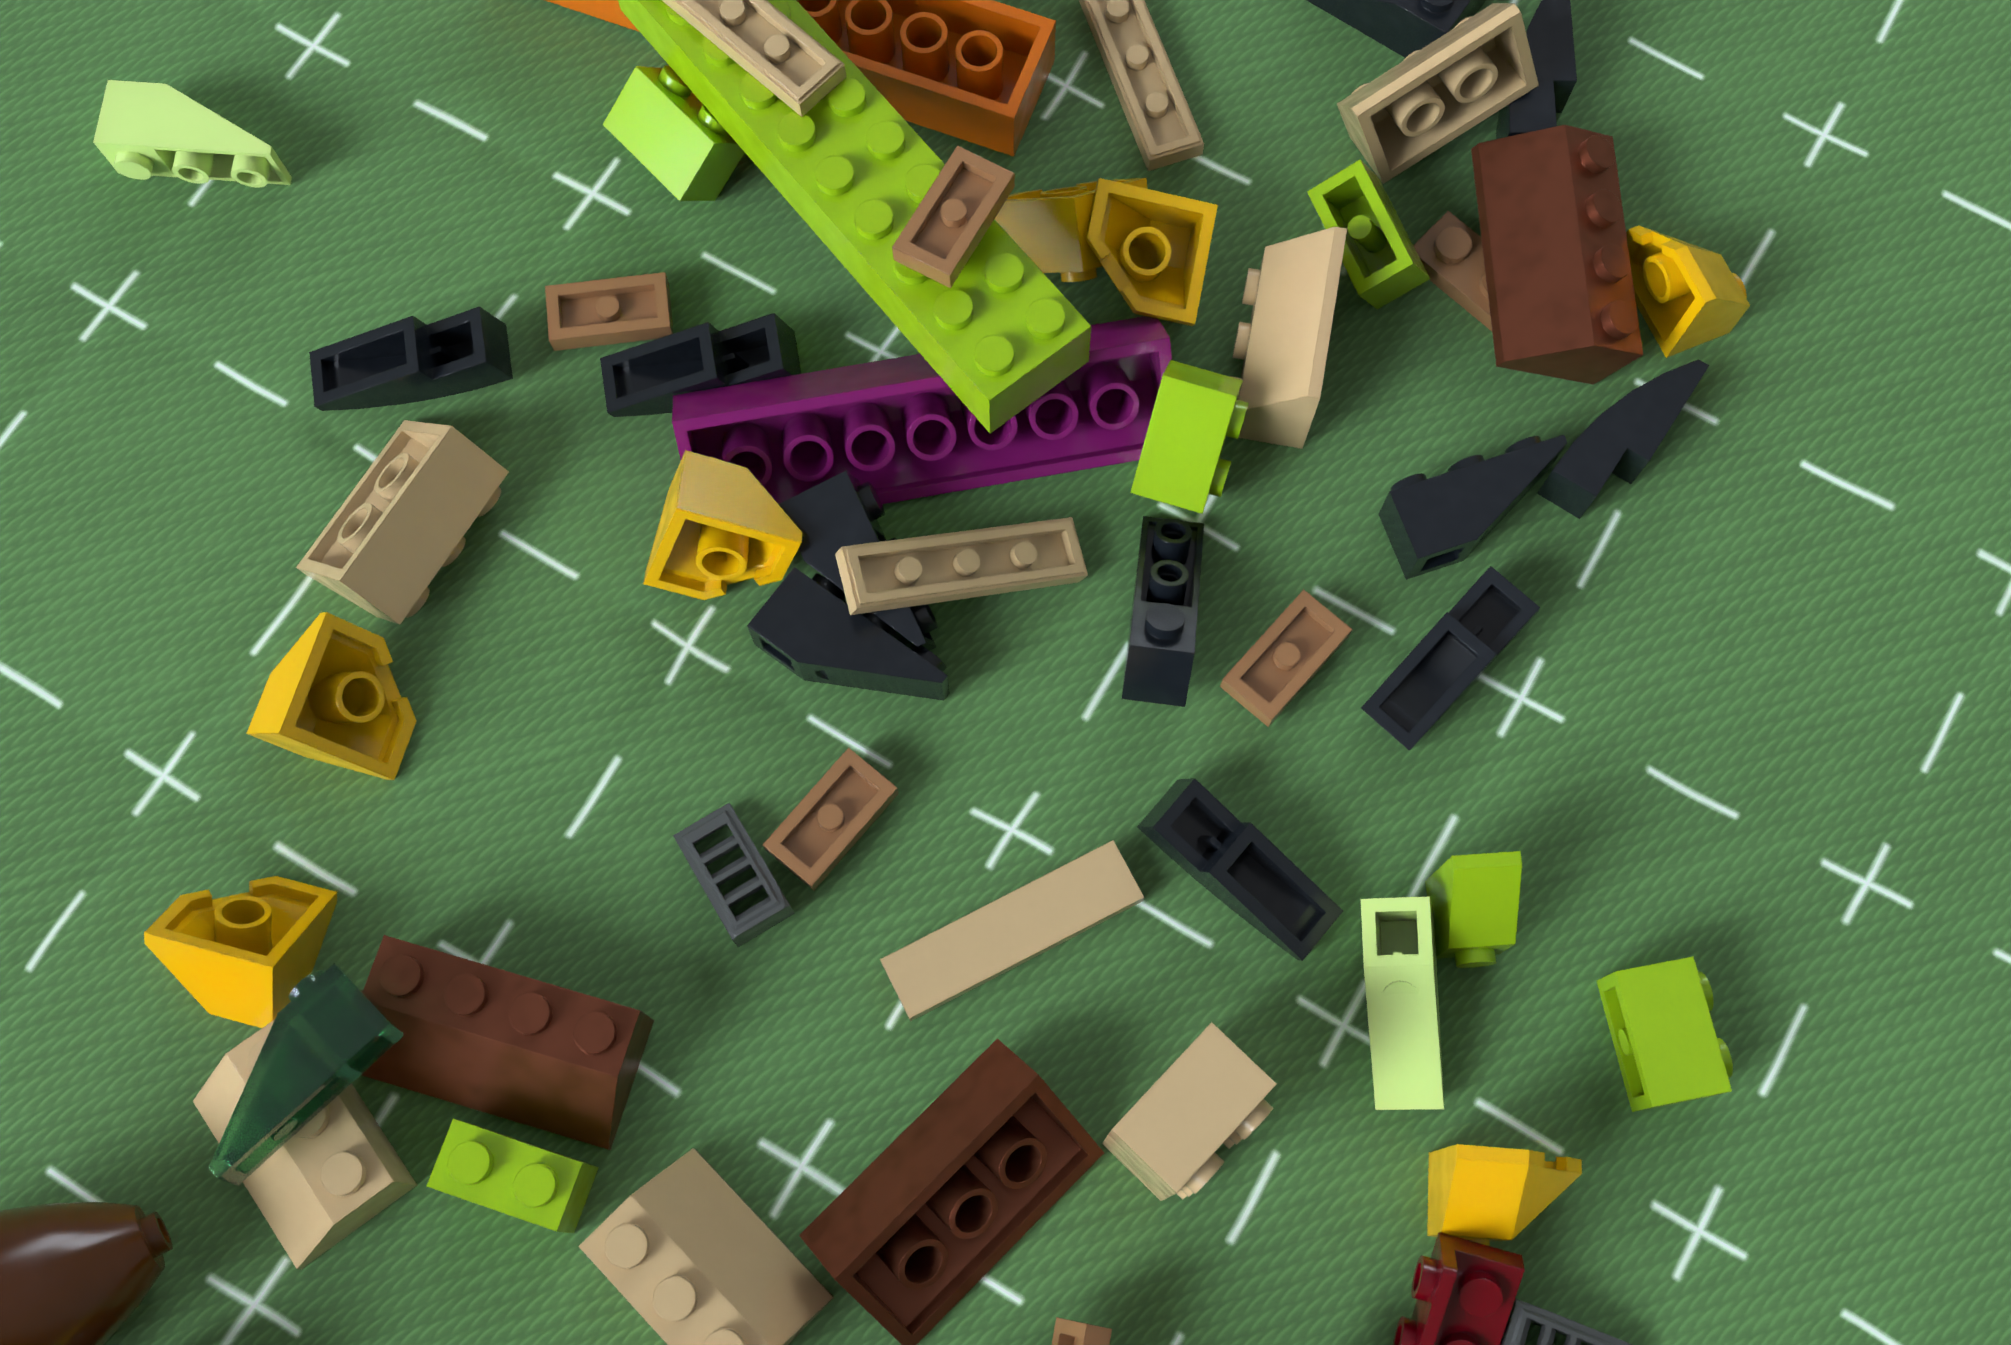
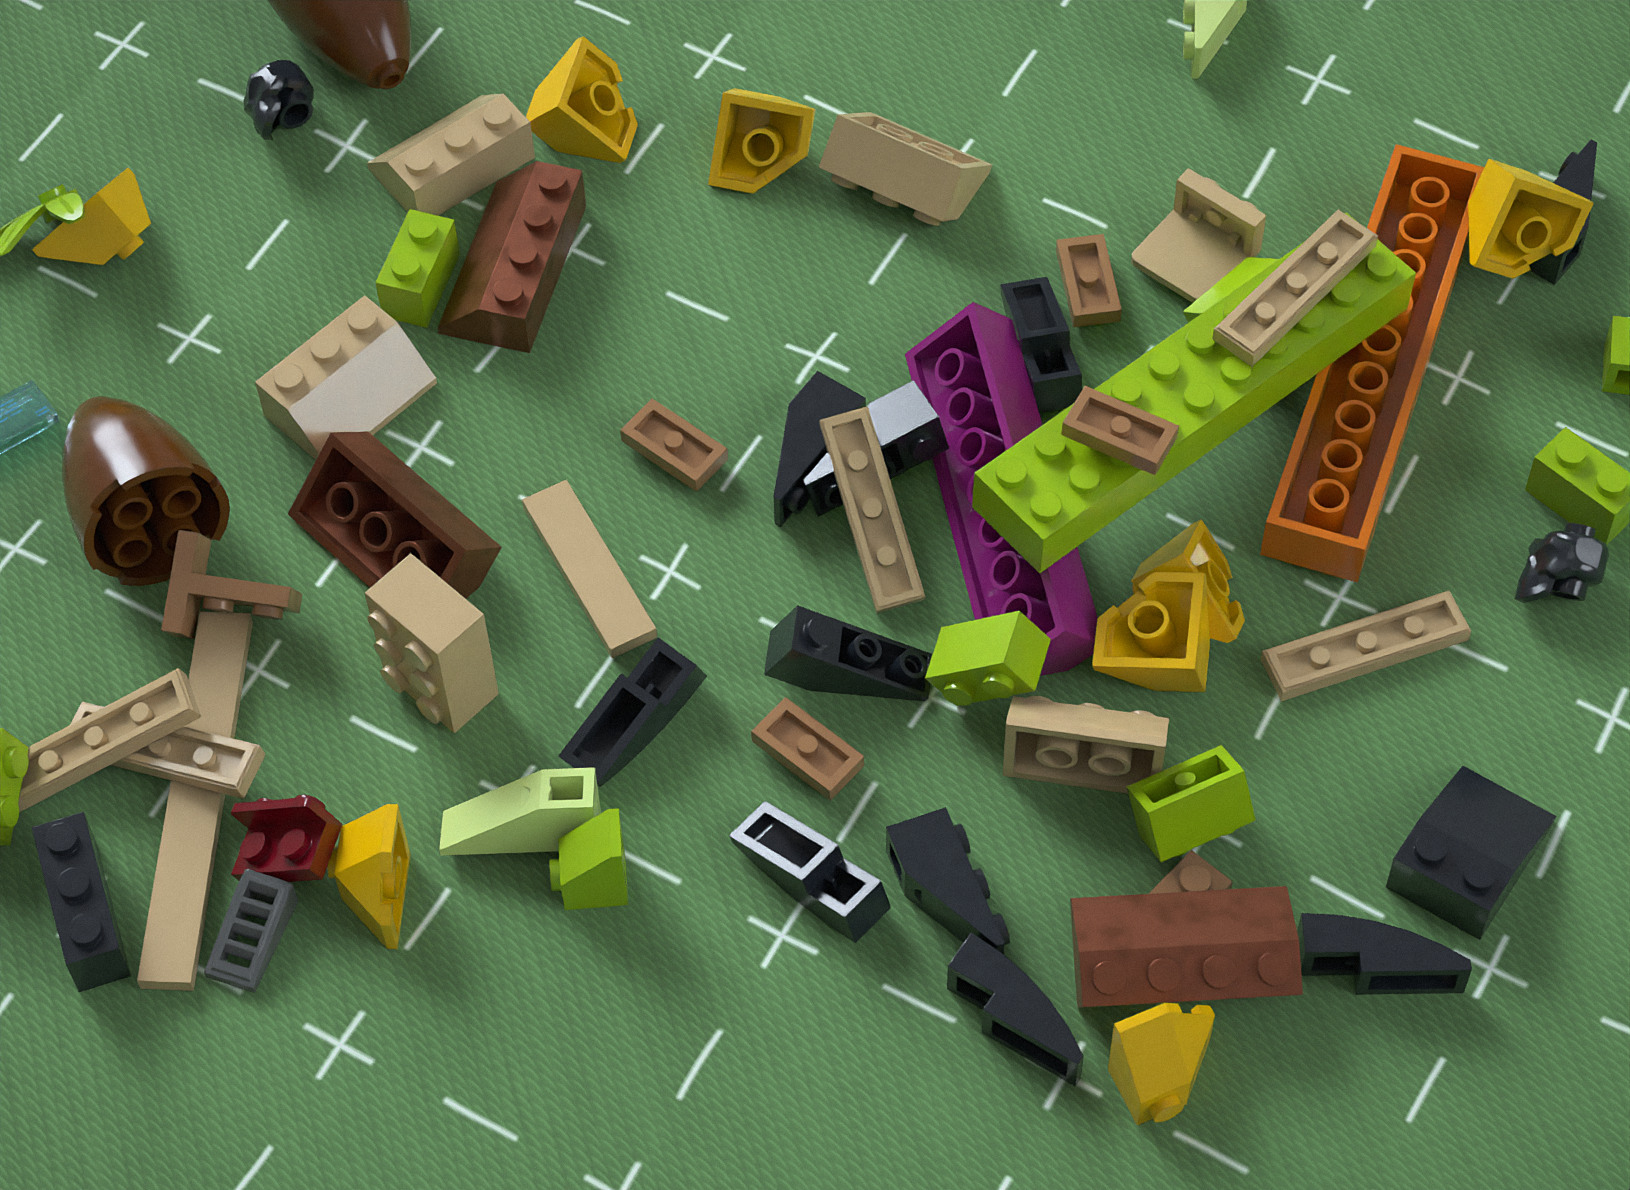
camera: 90 degrees right, 15 degrees down
clear green slope [208,963,404,1186] -> none
black slope [309,306,513,411] -> none
yellow slope [643,450,803,600] -> none
dark grey slope [673,803,795,947] -> none
tan slope [1337,3,1539,184] -> none
lime brick [1596,956,1733,1112] -> none
none -> tan bracket [1131,168,1266,303]

